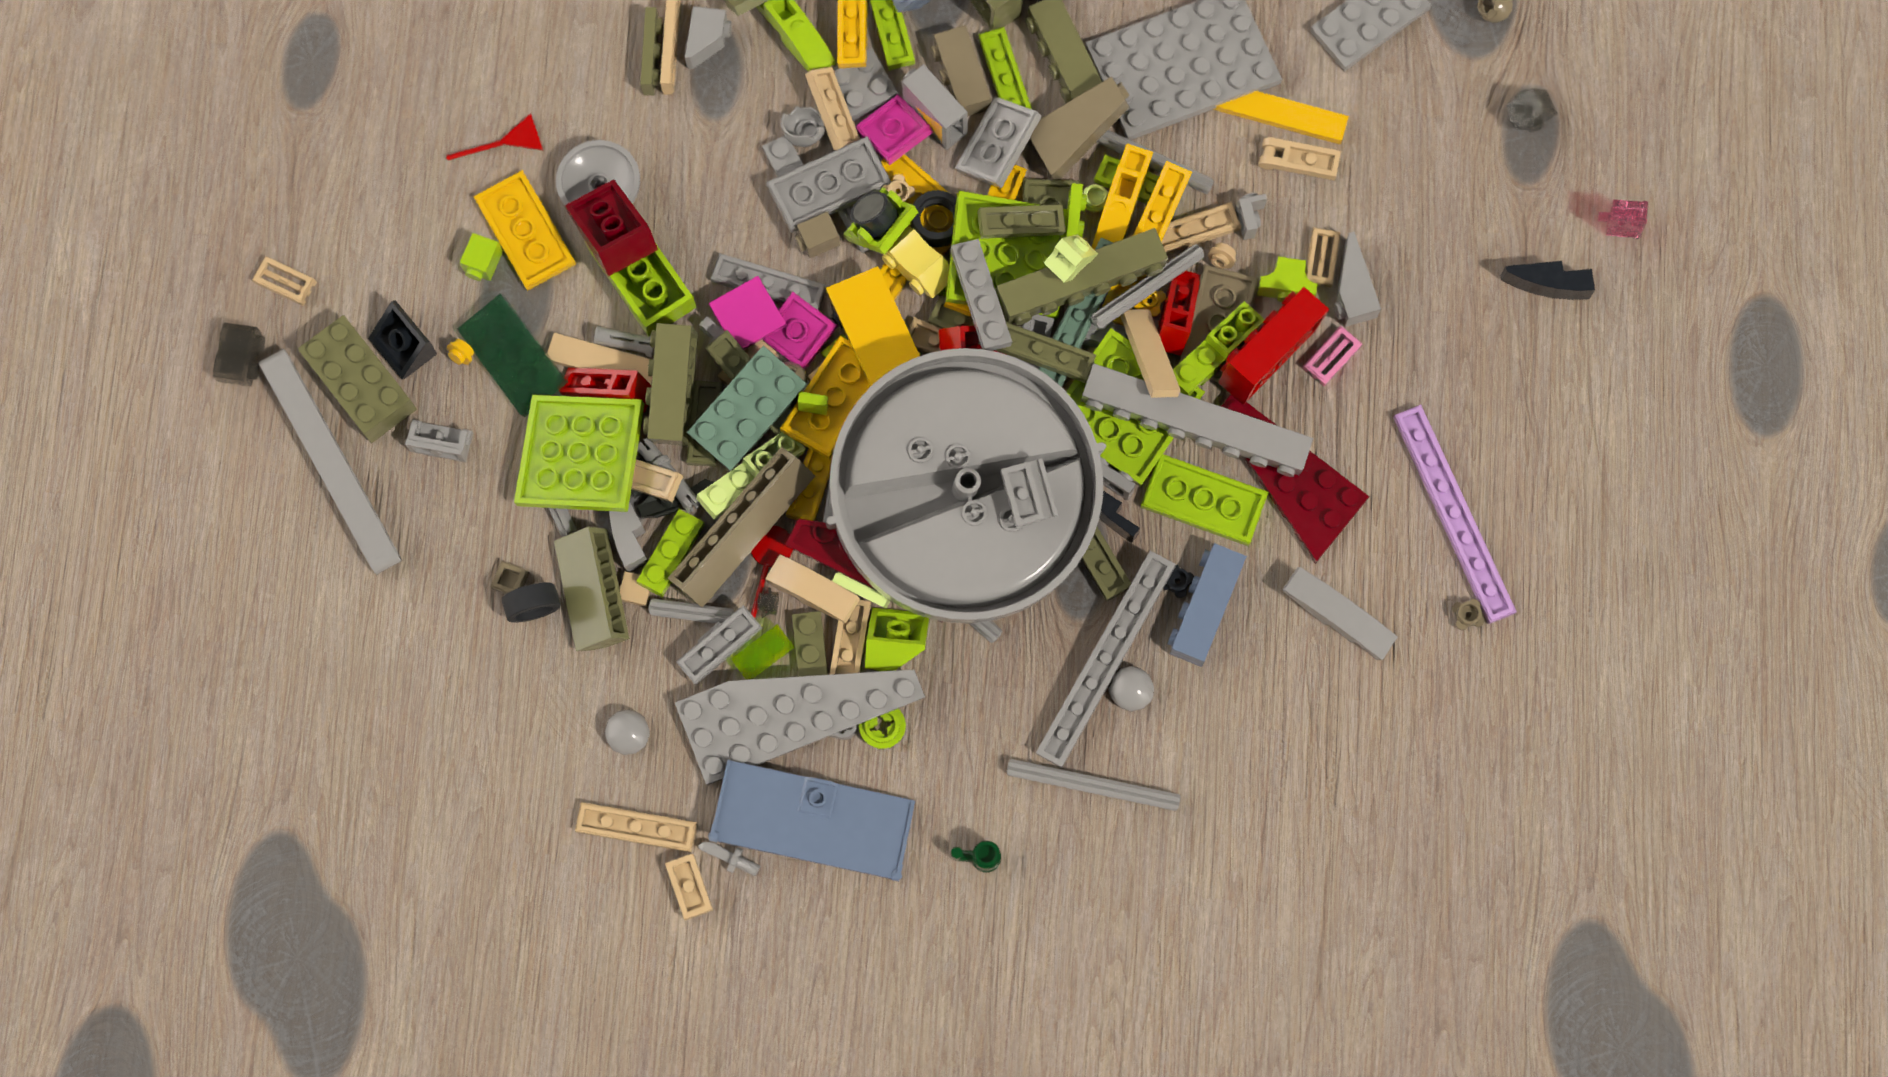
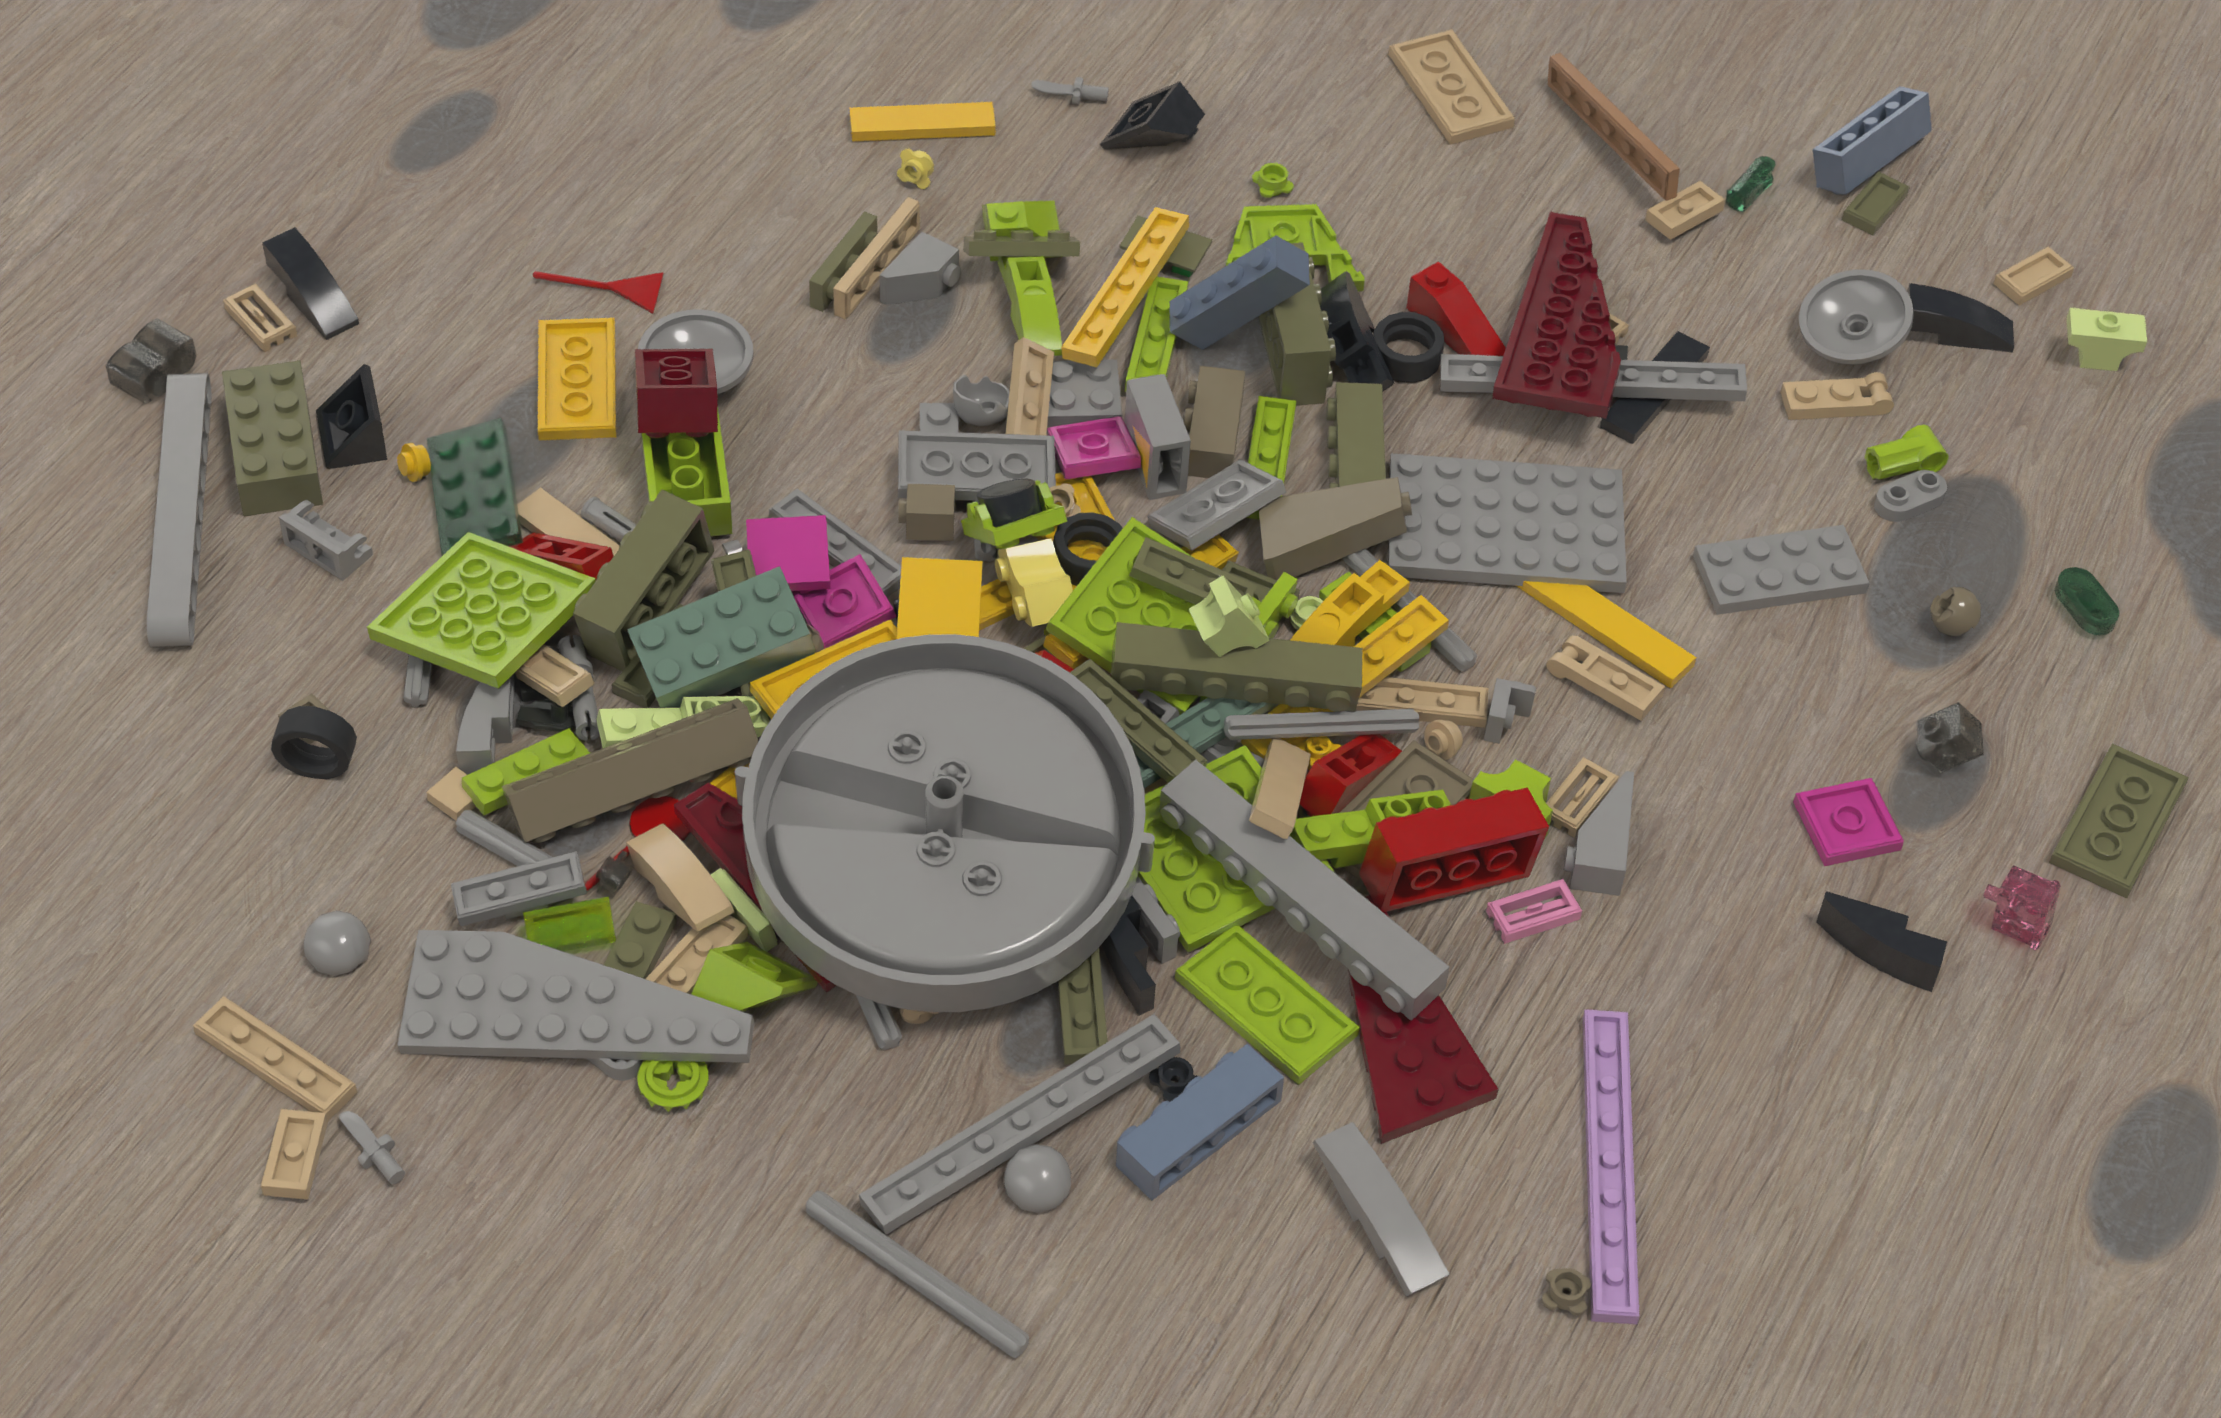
camera: 20 degrees right, 25 degrees down
lime brick [460,233,503,281] -> none
olive brick [554,526,630,651] -> none
sand blue door [708,760,915,882] -> none
lime tile [798,392,828,415] -> none
light grey plate [950,239,1012,351] -> none
dark green piece [951,841,1001,873] -> none
light grey plate [1000,458,1058,527] -> none
none -> black slope [262,227,359,340]
none -> dark pink tile [1793,778,1904,866]
none -> olive tile [2049,743,2189,898]

